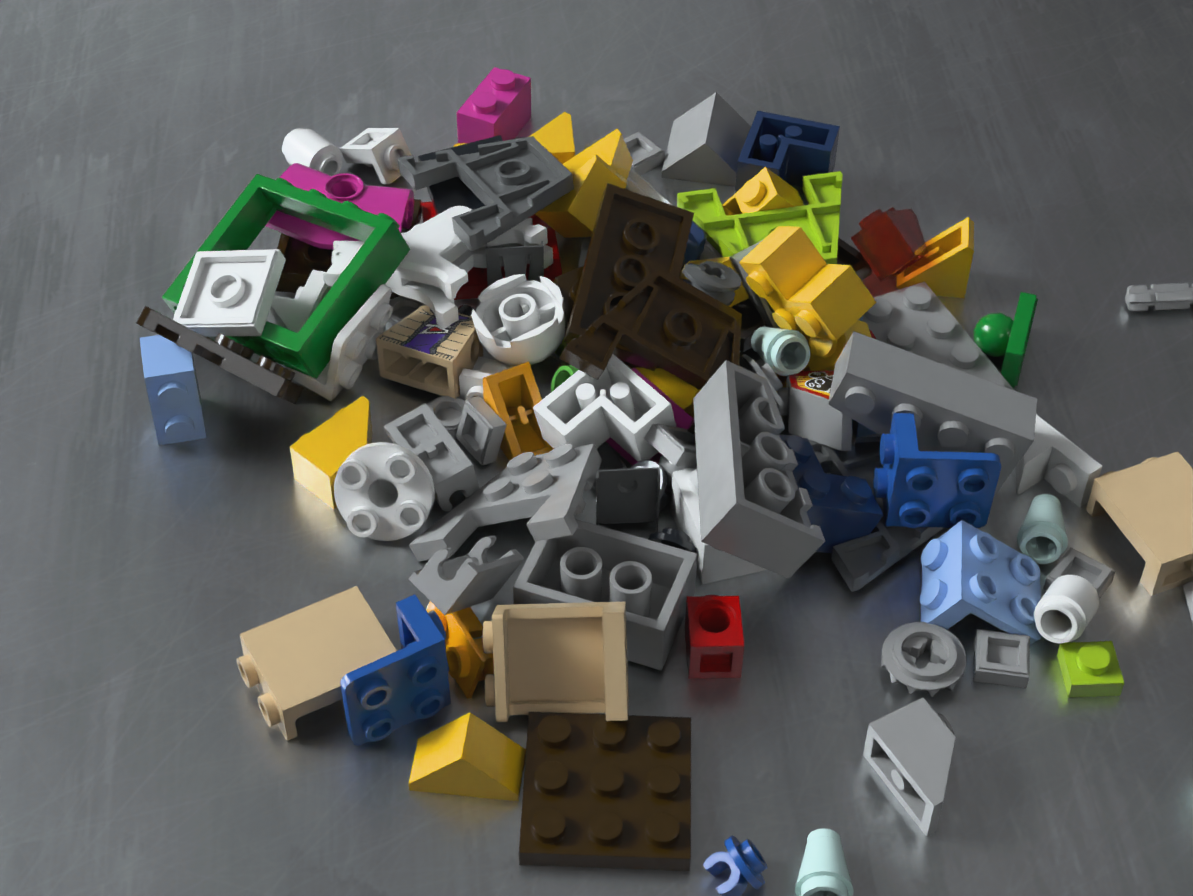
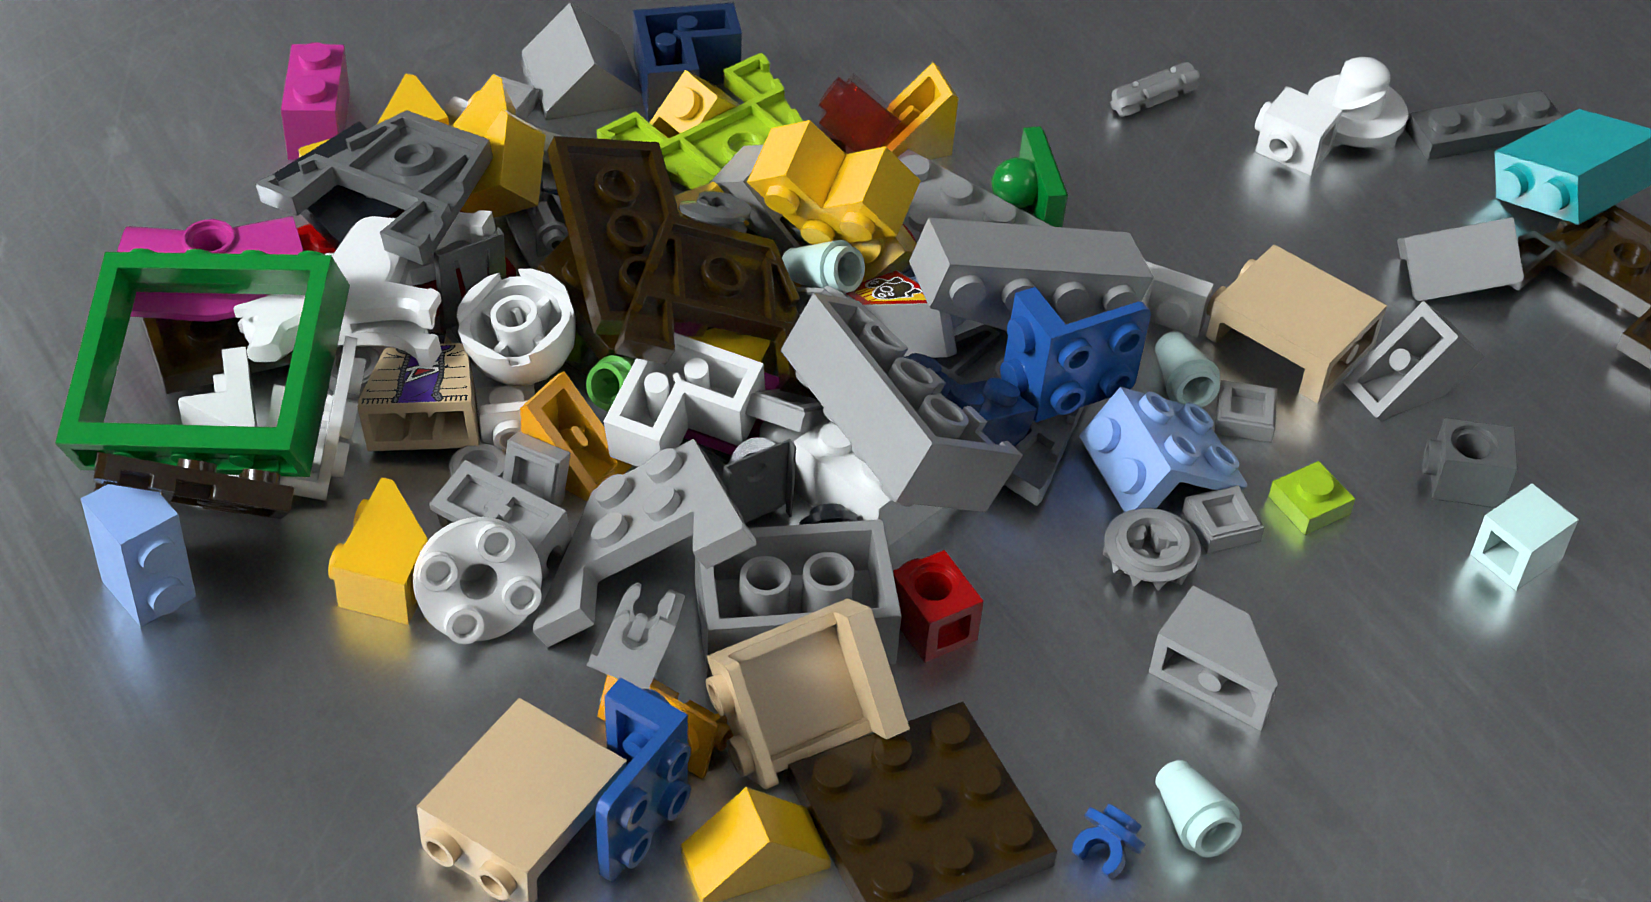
camera: 30 degrees left, 0 degrees up
white tile [173,249,286,337] -> none
white brick [282,128,343,176] -> none
white bracket [340,128,411,185] -> none
white brick [1034,575,1099,643] -> none

